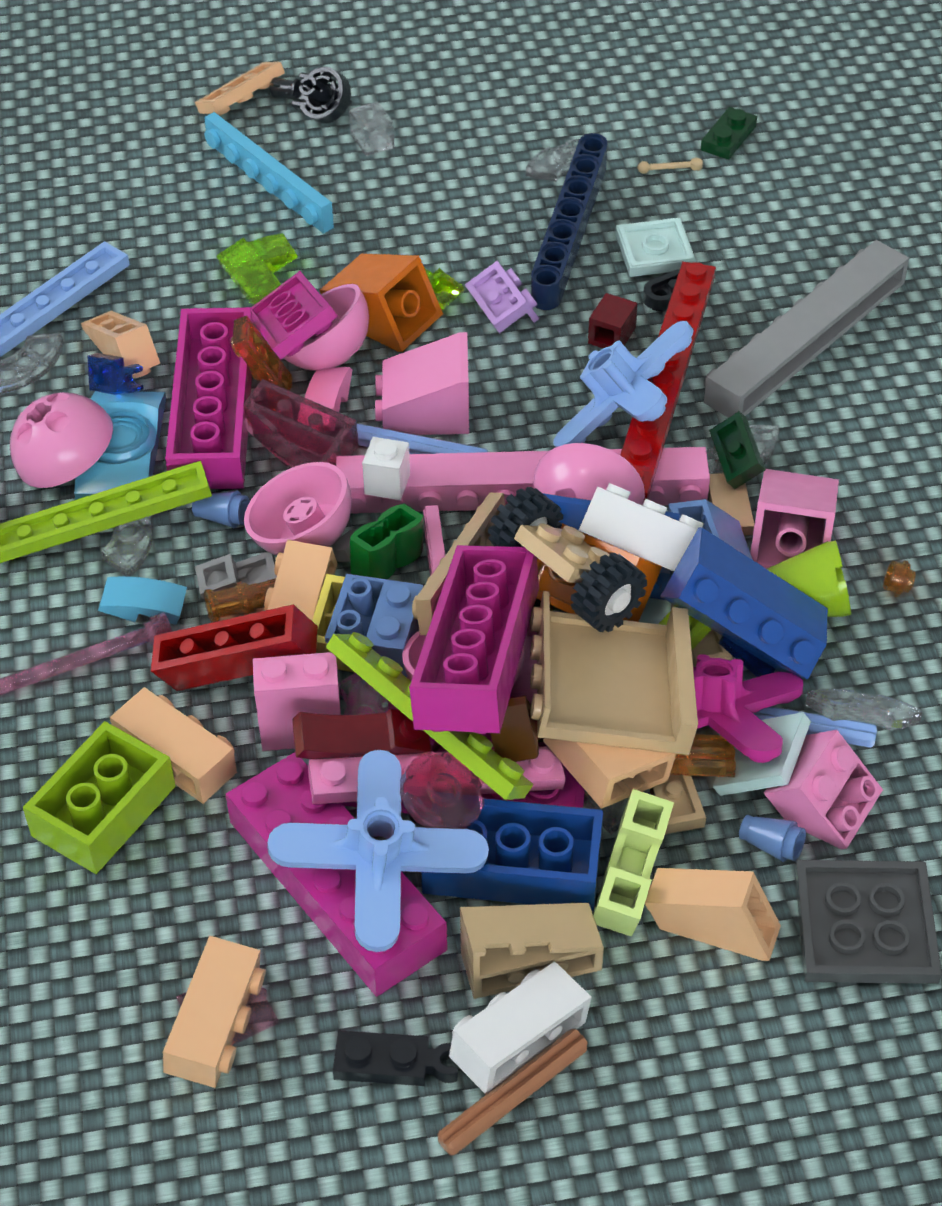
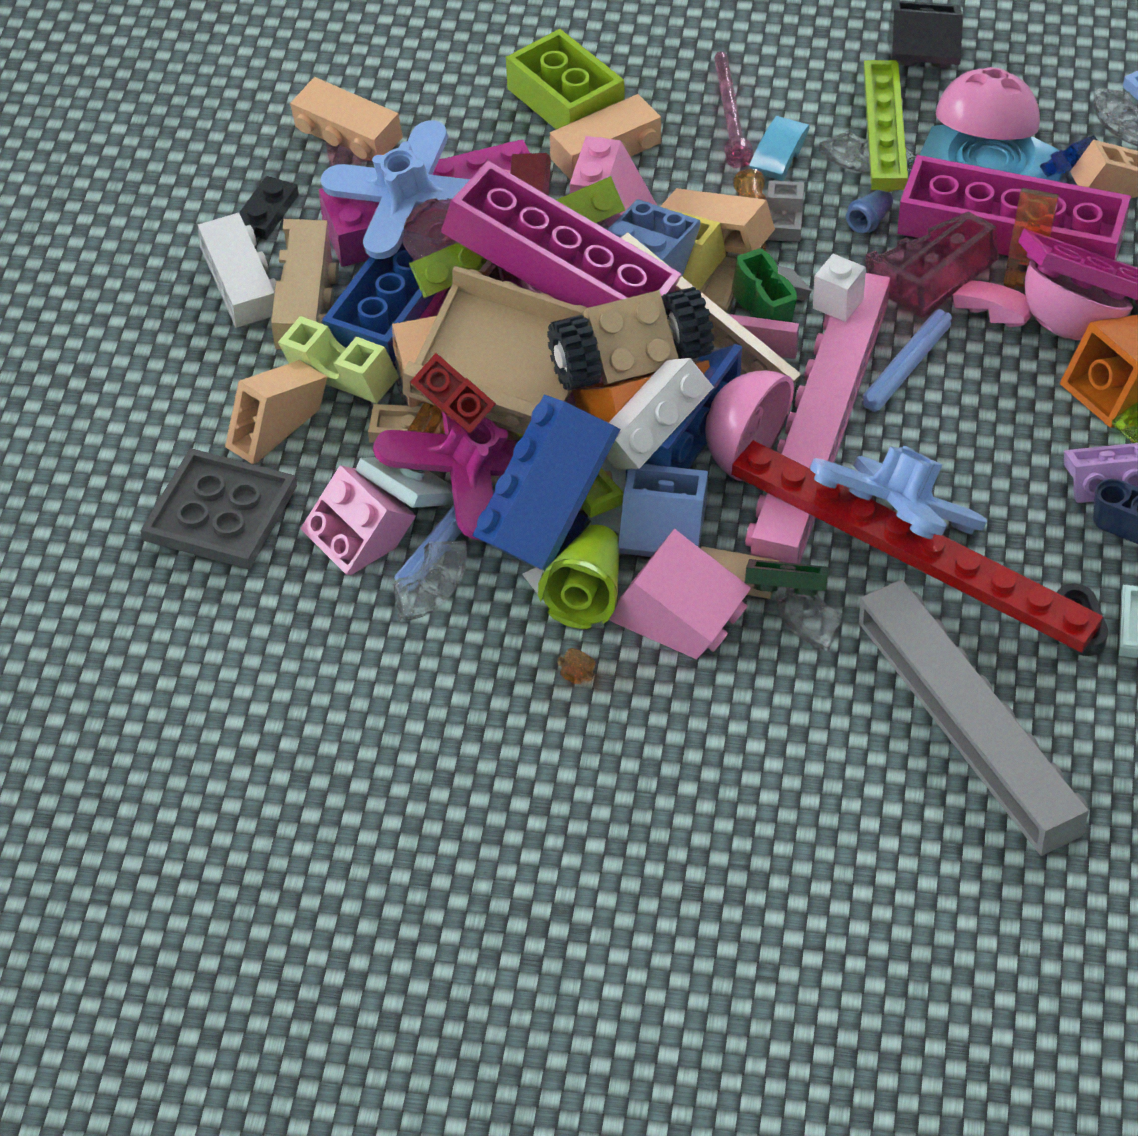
camera: 110 degrees right, 0 degrees up
red brick [151,604,318,691] -> none
bright pink piece [244,462,352,556] -> none
bright pink slope [375,332,469,435] -> none
nougat axle [438,1029,588,1155] -> none
dark red brick [588,293,638,348] -> none
medium blue cone [739,815,806,862] -> none
none -> red slope [409,353,496,434]

